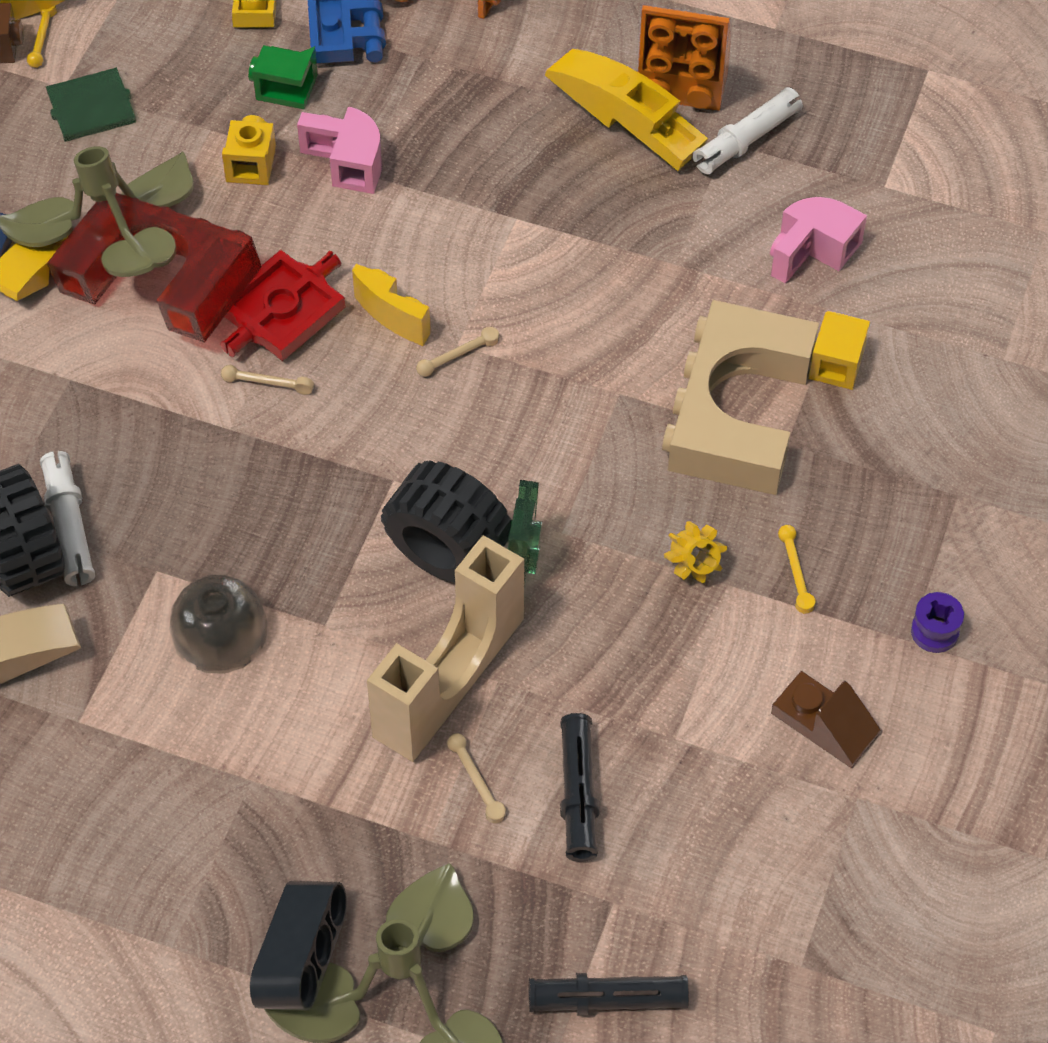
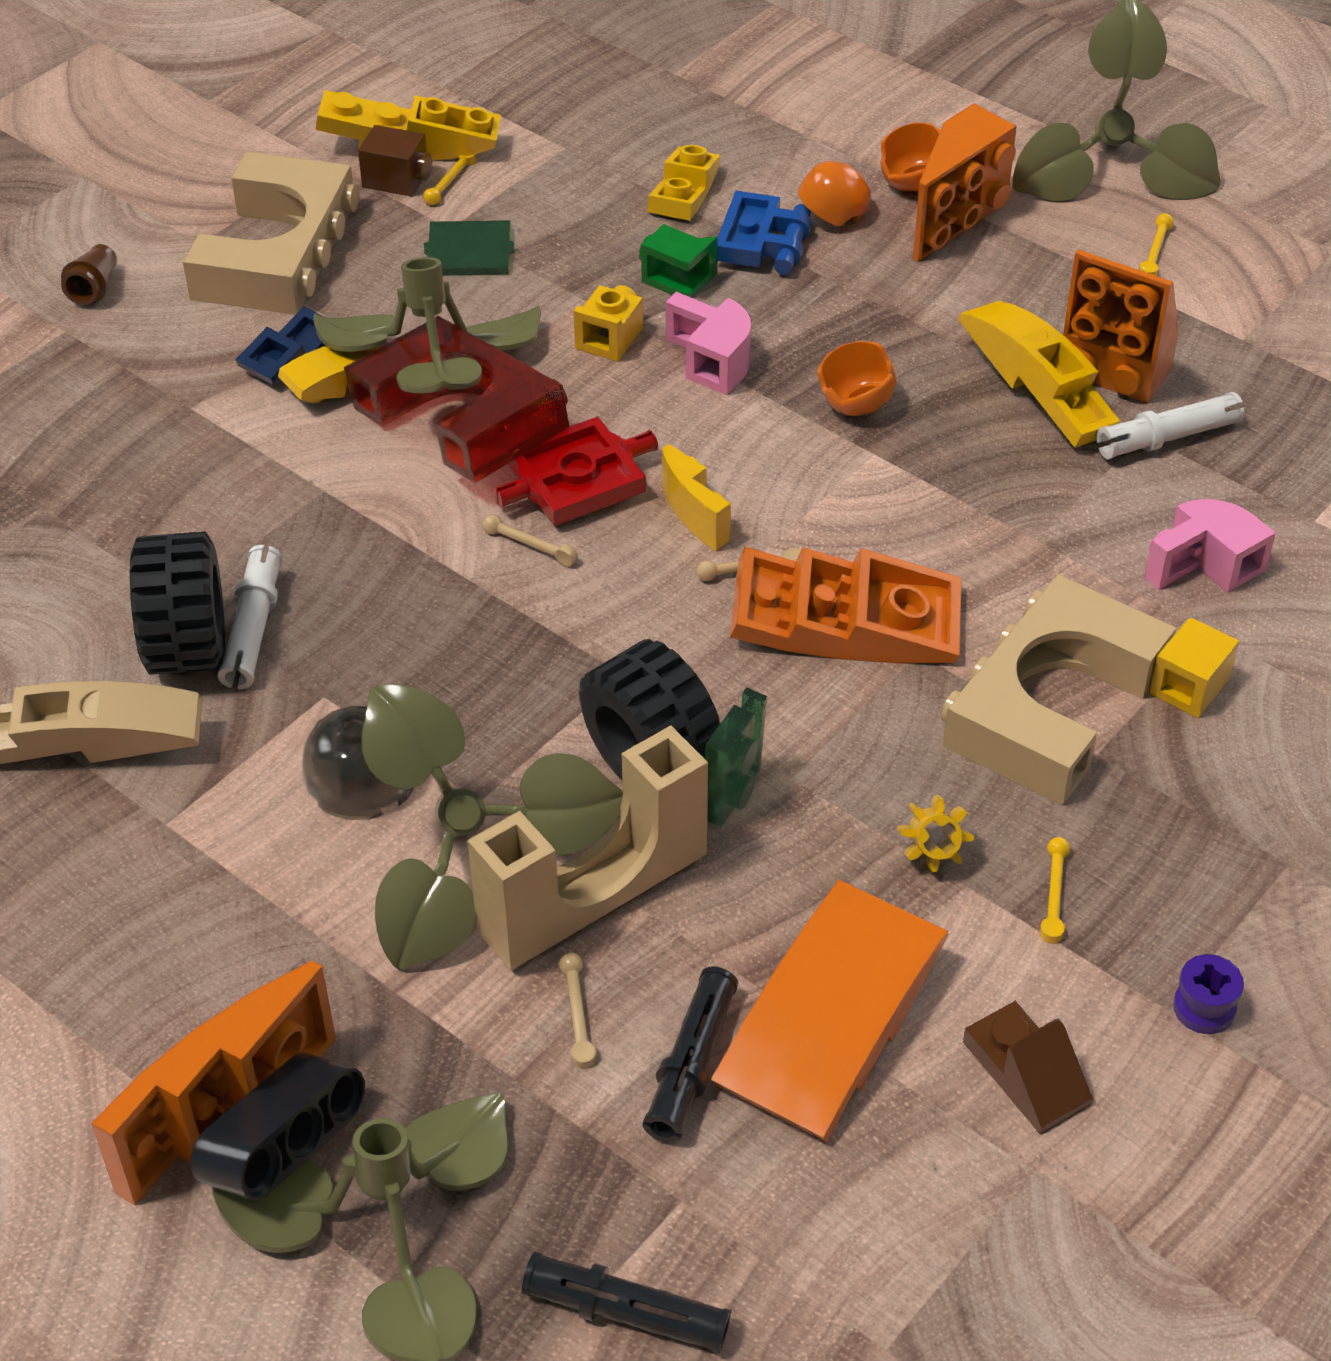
camera: 20 degrees right, 10 degrees down
none -> orange slope [91,961,336,1206]
none -> olive plant [362,684,623,970]
none -> orange slope [711,880,949,1143]
none -> orange slope [730,546,961,663]
none -> orange hair [817,340,897,416]

